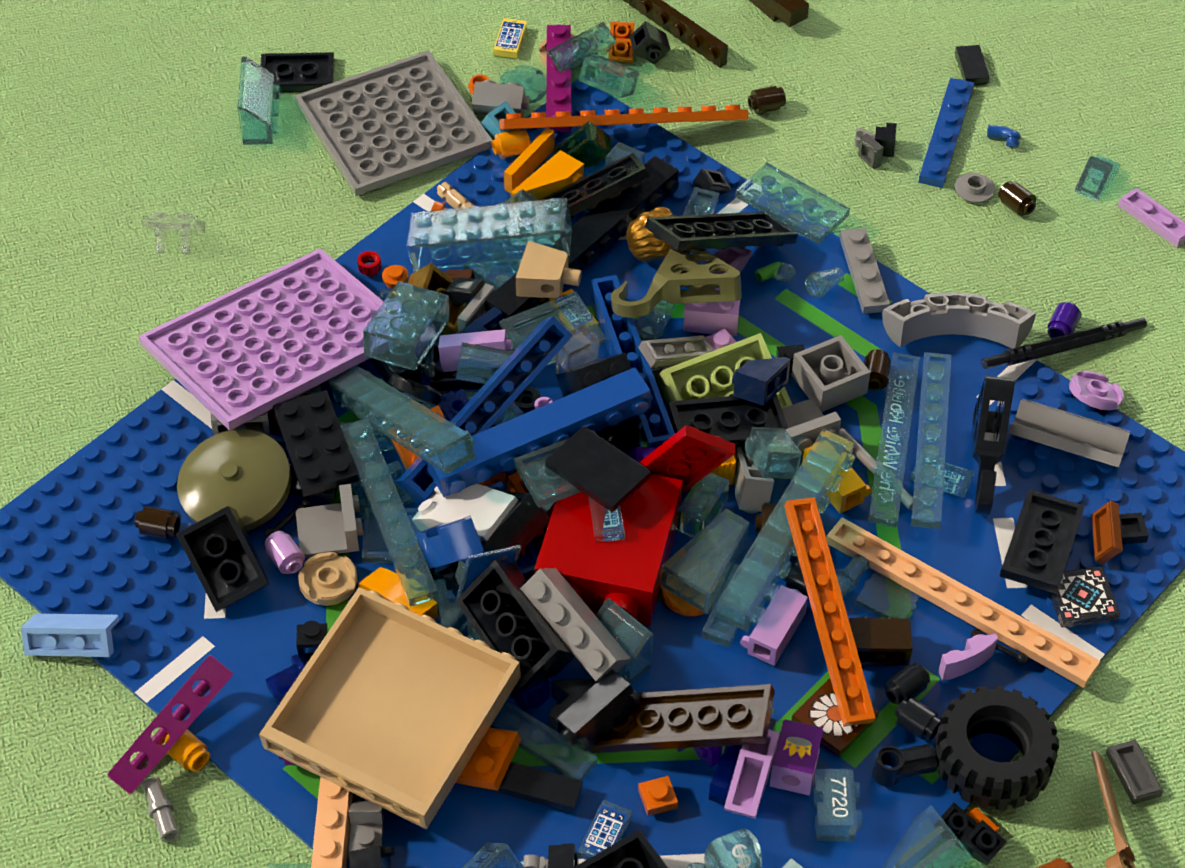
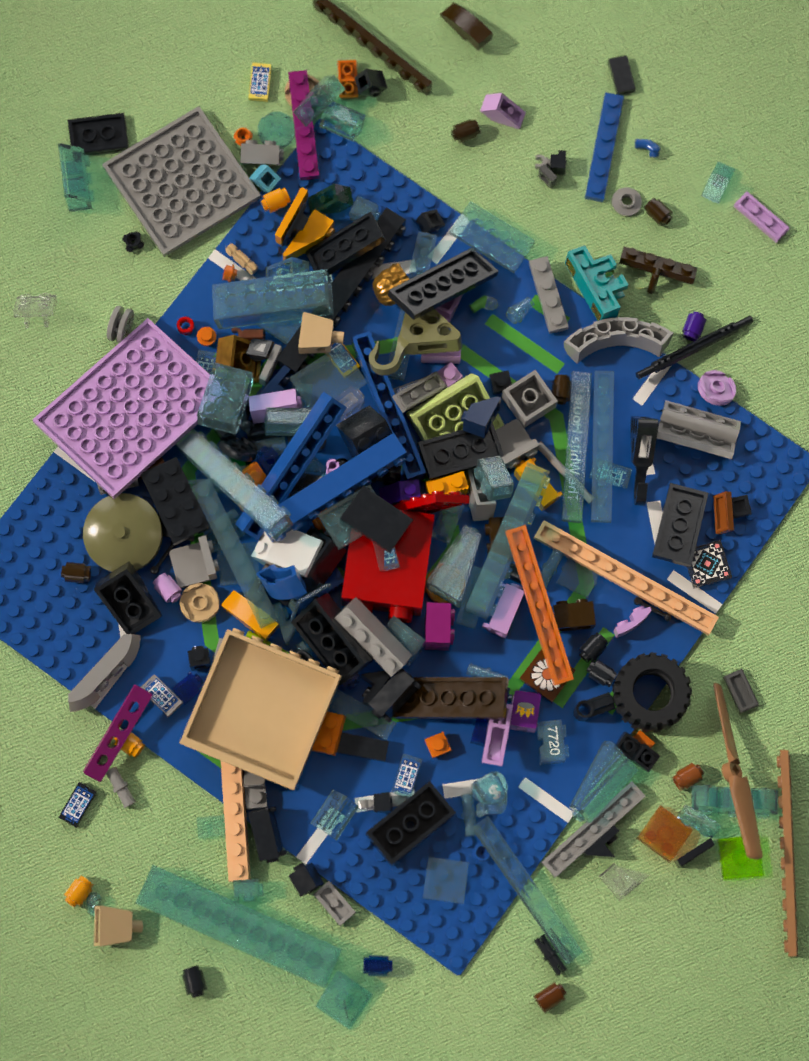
camera: 10 degrees left, 25 degrees up
light blue panel [21,614,119,657] -> none
orange plate [499,105,748,129] -> none
none -> tile [58,782,97,828]
none -> light grey brick [68,634,141,712]
none -> light grey head [107,305,134,343]
none -> black plate [122,231,144,252]
none -> tile [141,674,183,717]
none -> black piece [282,202,308,246]
none -> magenta brick [425,602,455,651]
none -> lavender slope [480,93,526,129]
none -> teal piece [565,245,629,321]
none -> dark brown plate [619,246,698,294]

